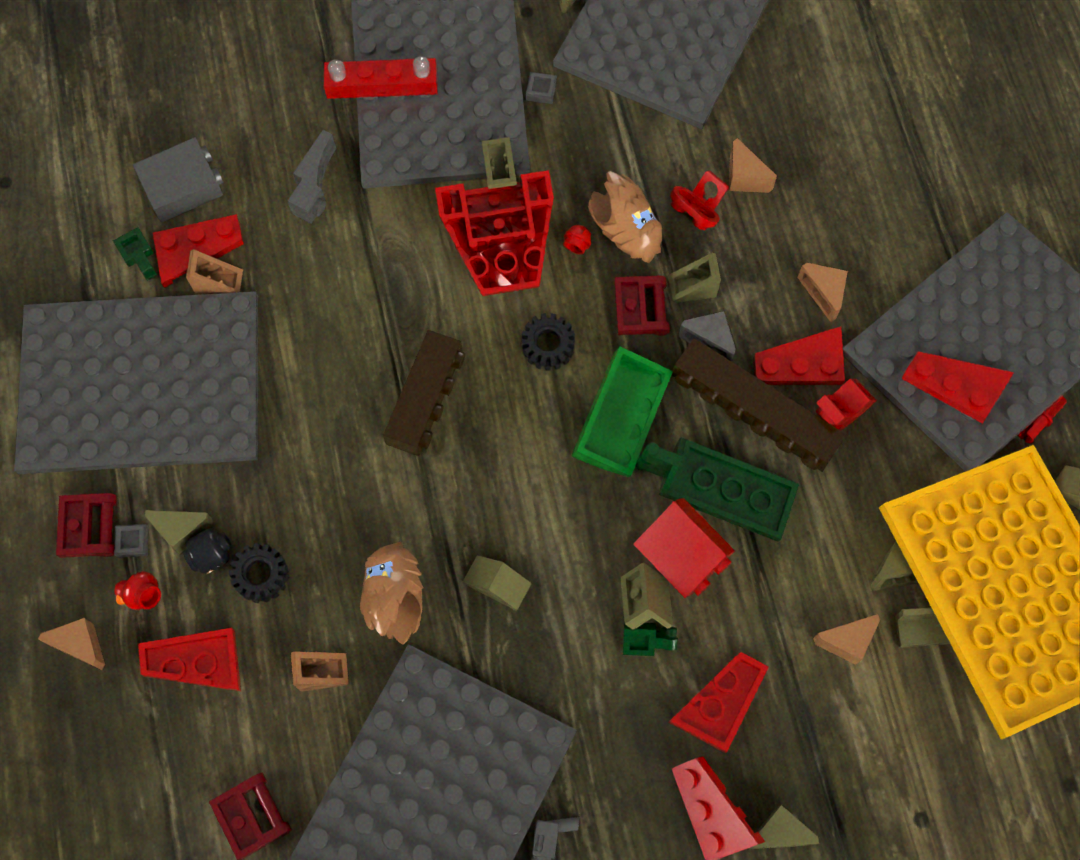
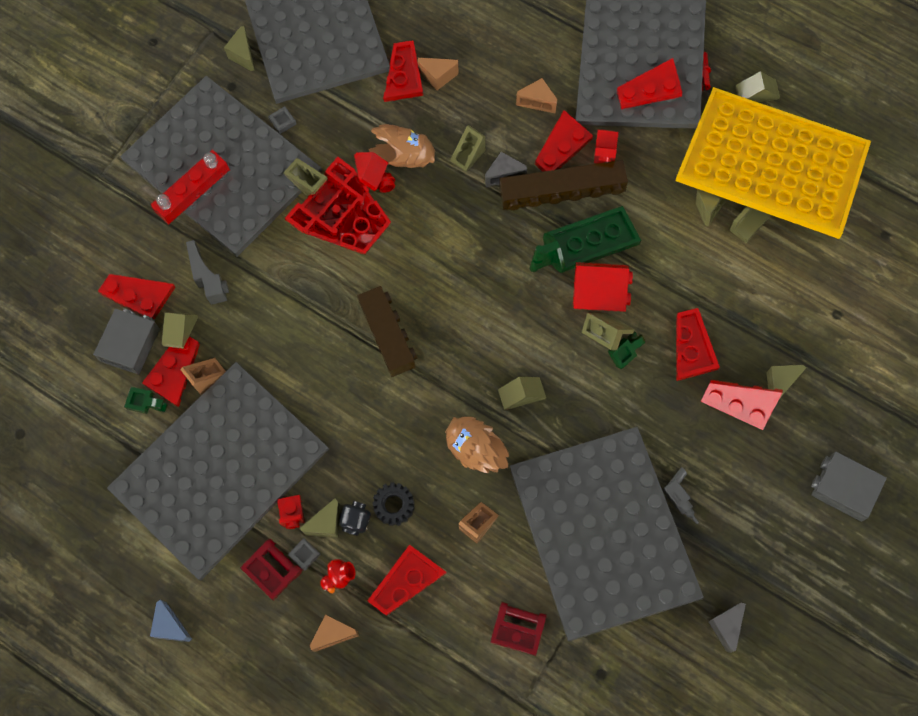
camera: 40 degrees left, 0 degrees up
black tyre [522,313,575,371] -> none
green slope [571,346,673,477] -> none
dark red plate [614,275,670,336] -> none
red bracket [670,170,729,230] -> none
medium nougat slope [813,614,880,665] -> none
none -> red wing [98,274,176,320]
none -> olive slope [162,312,198,348]
none -> red bracket [277,495,305,529]
none -> red slope [354,152,388,191]
none -> red wing [383,40,423,102]

